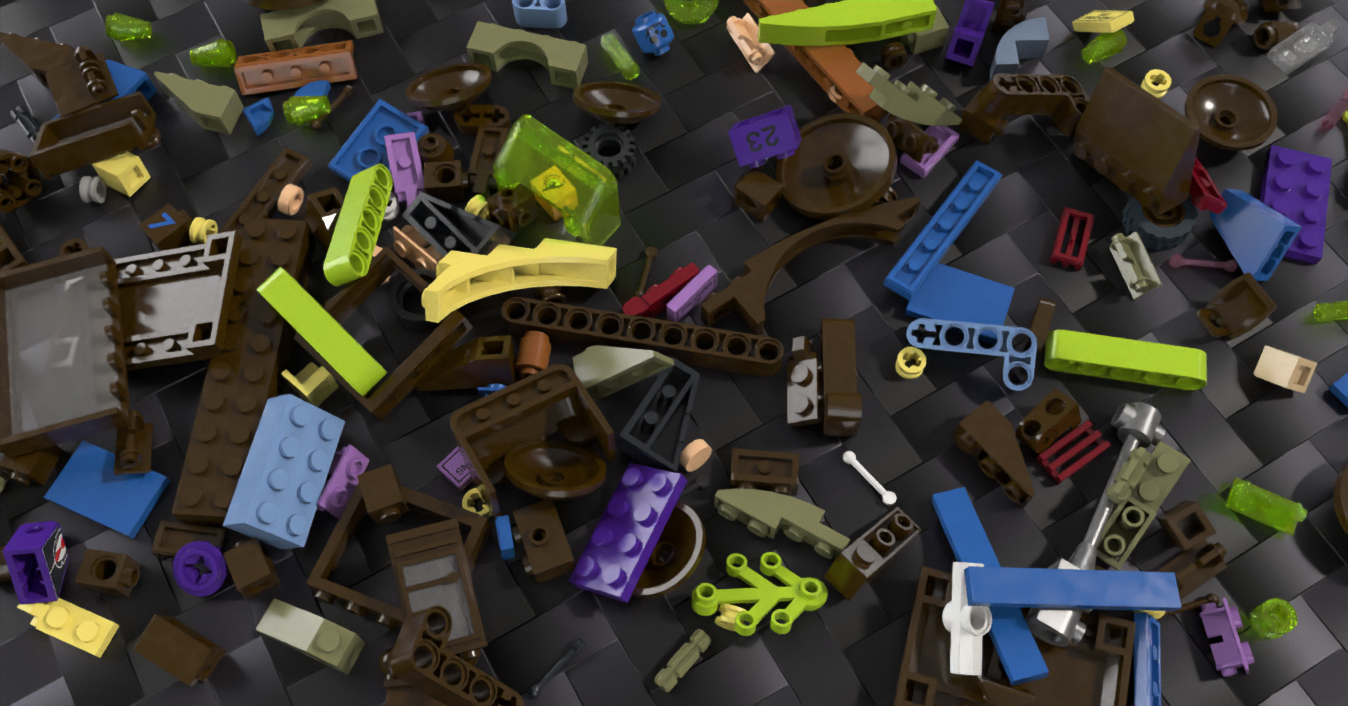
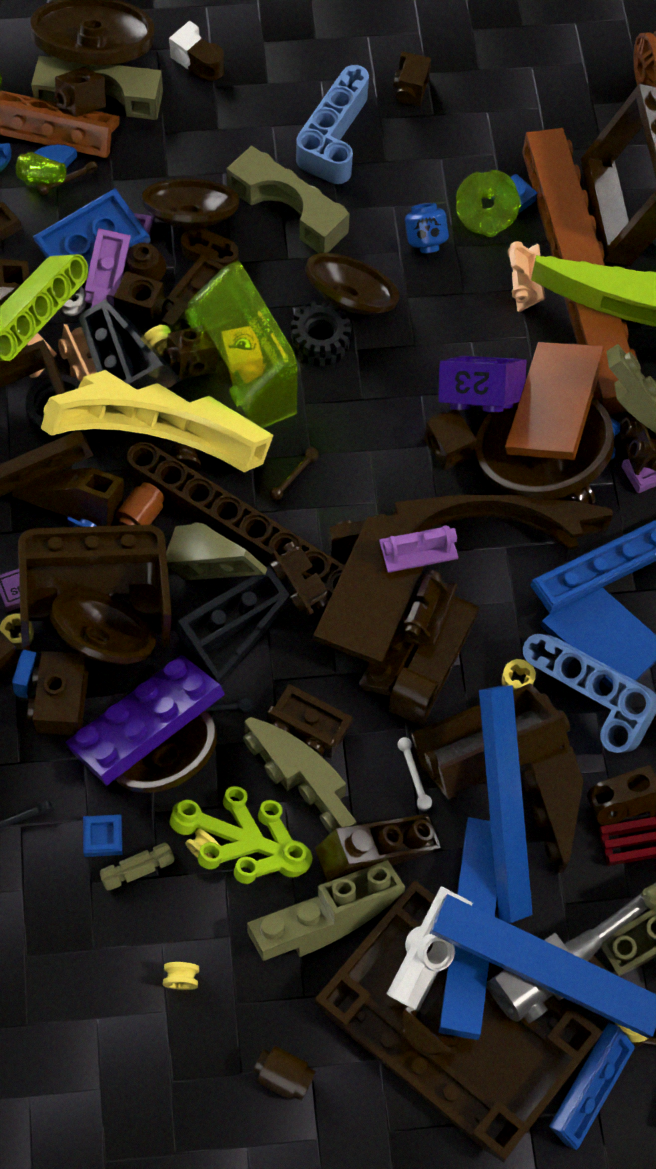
camera: 20 degrees right, 0 degrees up
clear neon green axle [601,32,639,80] -> none
dark red hinge [622,262,699,318] -> none
medium lavender tile [667,265,717,323] -> none
light nougat tile [679,439,712,472] -> none
none -> dark brown brick [55,67,106,117]
none -> blue tile [83,815,123,857]
none -> olive slope [247,860,405,961]
none -> dark brown hinge [269,541,330,616]
none -> dark brown tile [313,516,425,667]
none -> medium lavender hinge [379,526,458,573]
none -> dark brown hinge [402,570,458,646]
none -> dark brown door [411,683,570,800]
none -> blue tile [479,685,533,923]
none -> dark orange tile [505,342,605,460]

